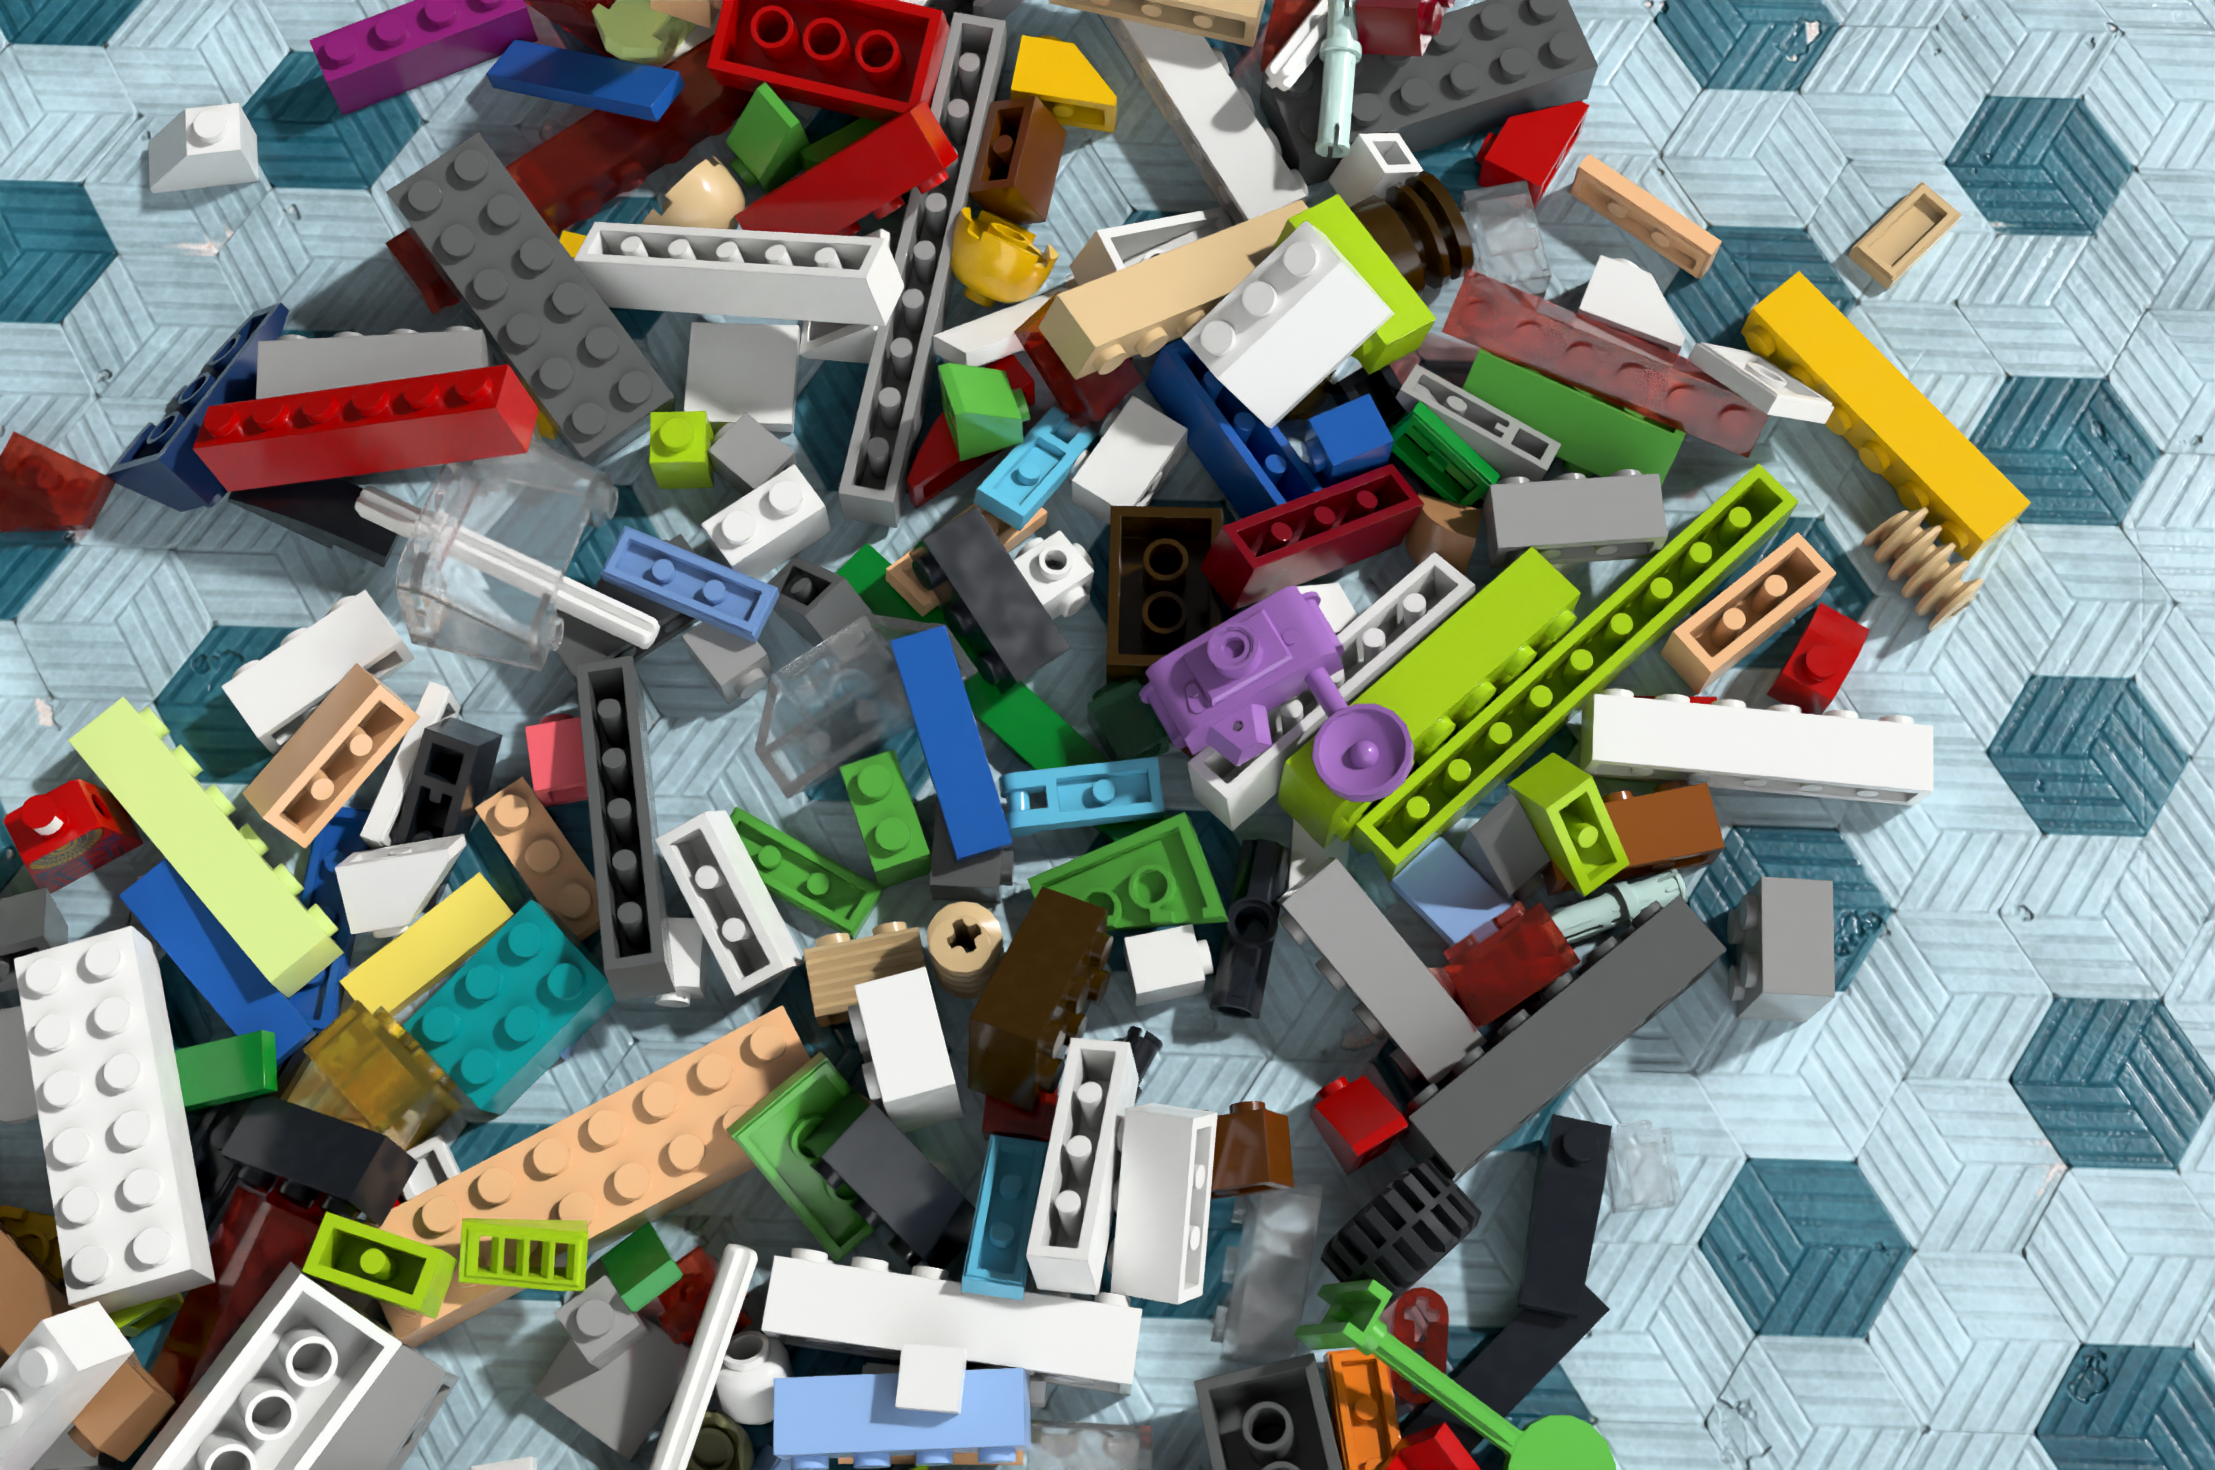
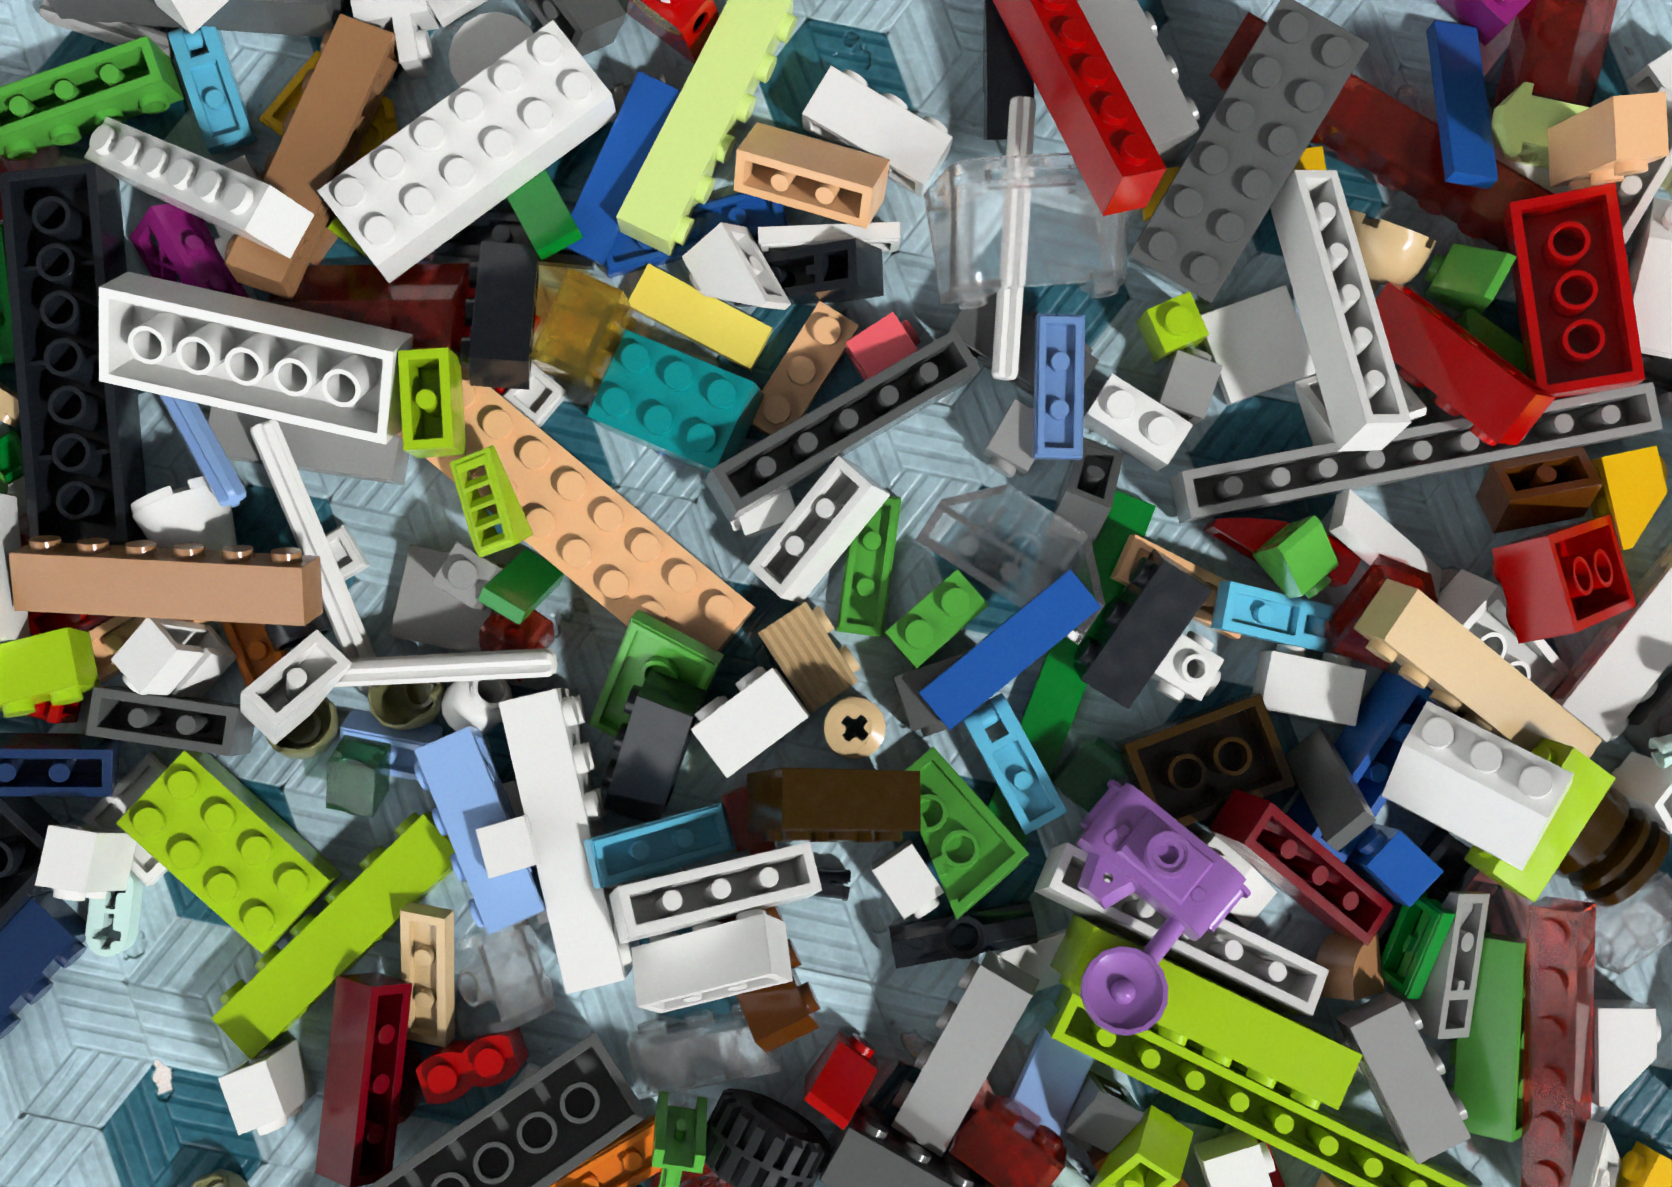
camera: 65 degrees right, 15 degrees up
yellow cylinder [951,207,1059,308] -> none
none -> dark grey tile [1285,727,1376,851]
none -> red brick [1491,514,1637,644]

